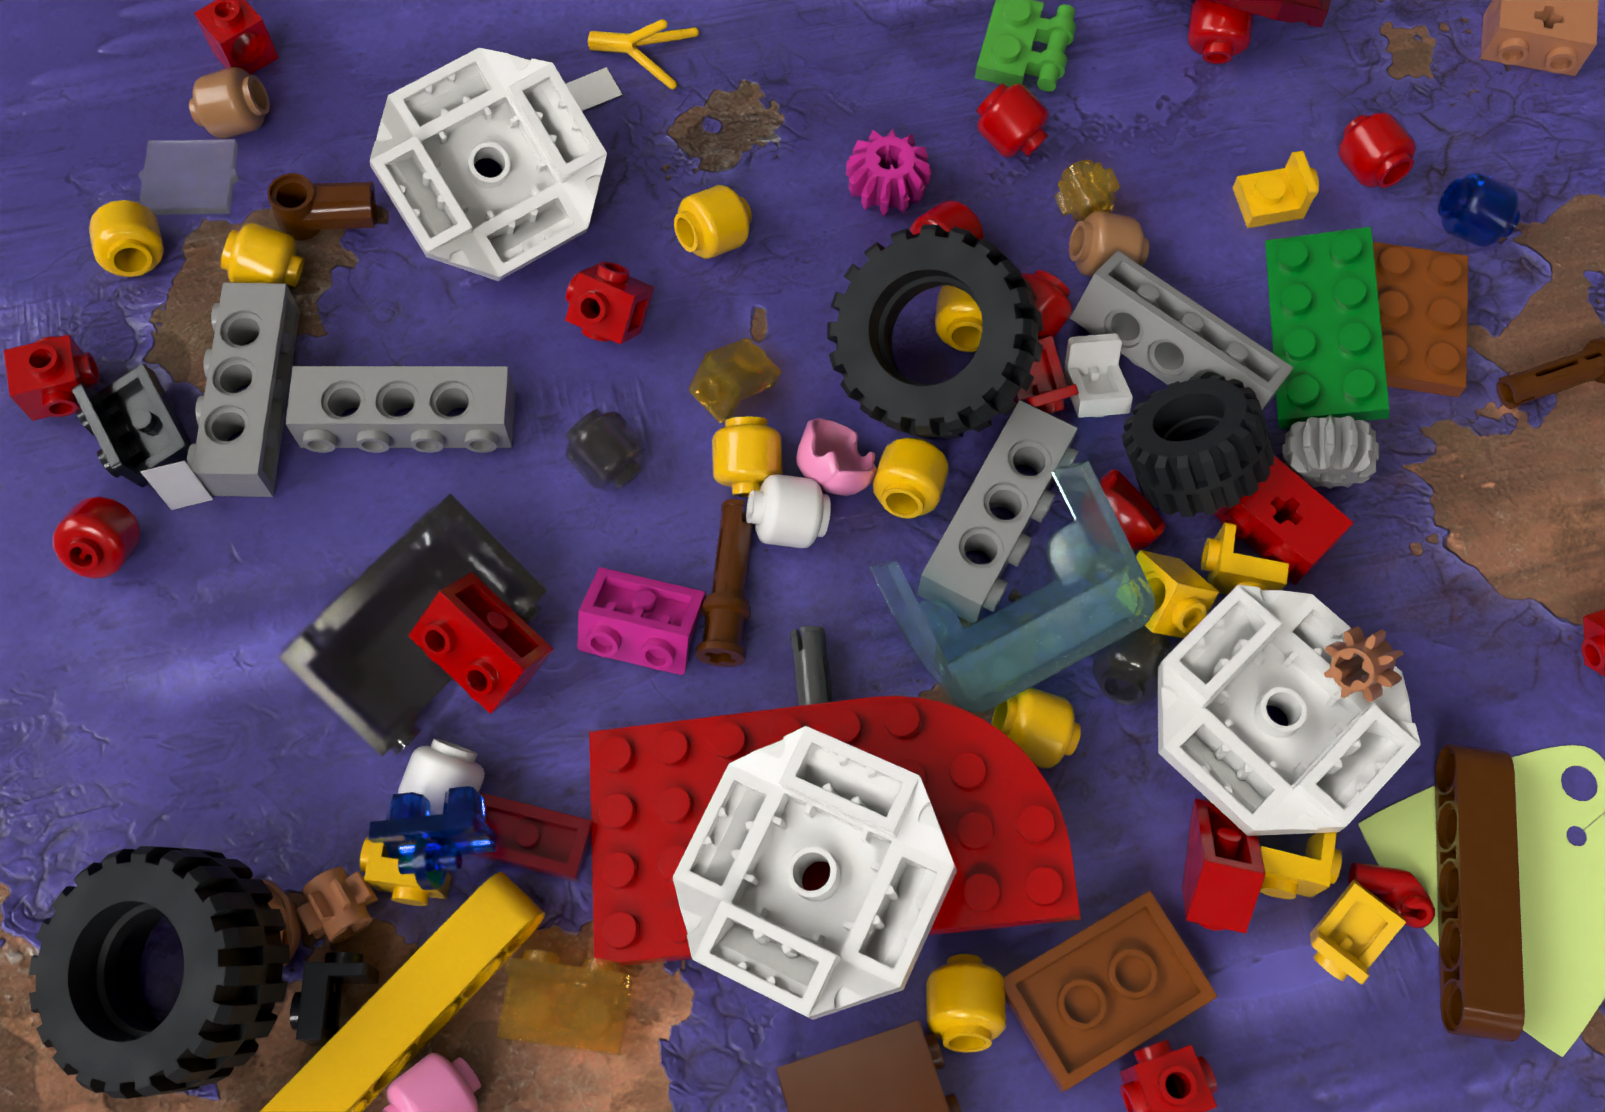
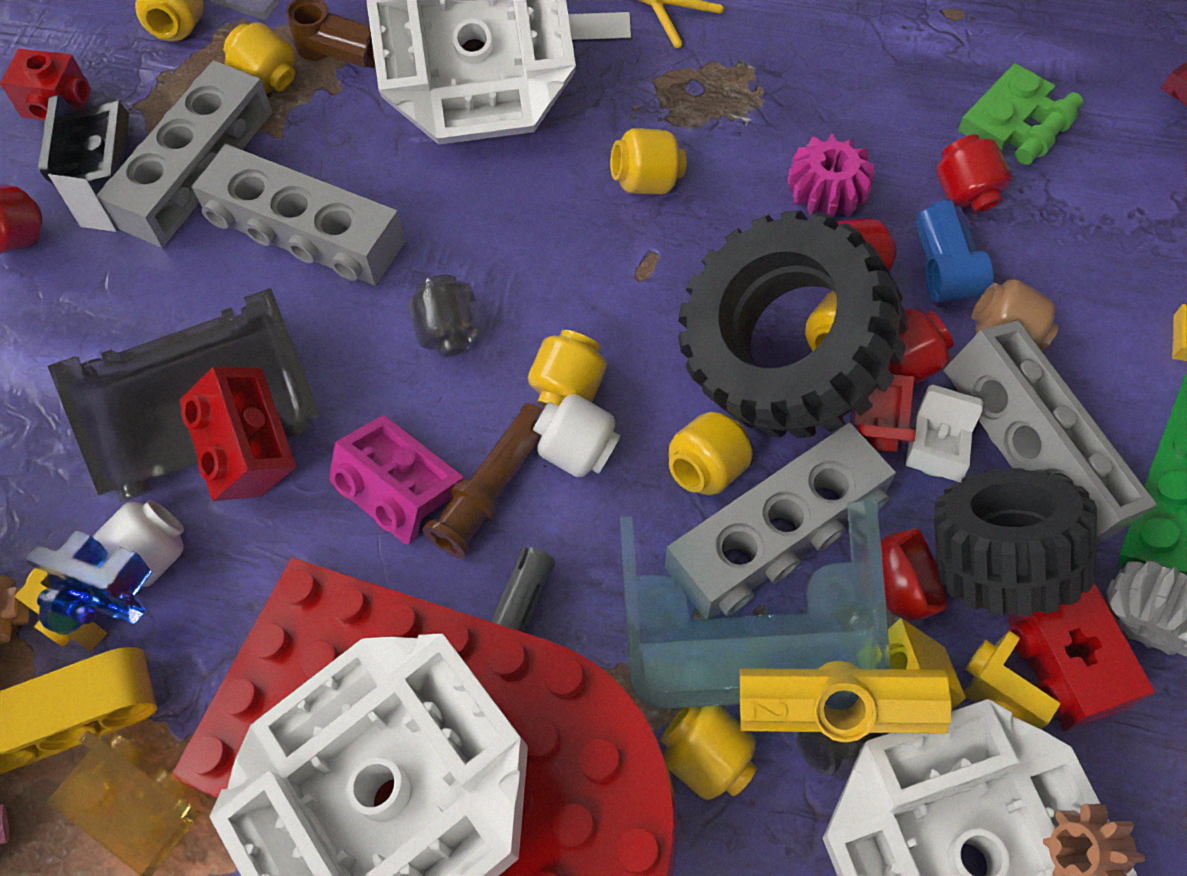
camera: 30 degrees right, 5 degrees down
dark red plate [461,792,593,882] -> none
red brick [565,261,654,345] -> none
clear yellow bracket [689,337,782,423] -> none
bright pink hair [796,418,877,496] -> none
clear yellow gear [1054,160,1121,221] -> none
none -> yellow piece [740,660,951,743]
none -> blue piece [915,200,994,303]

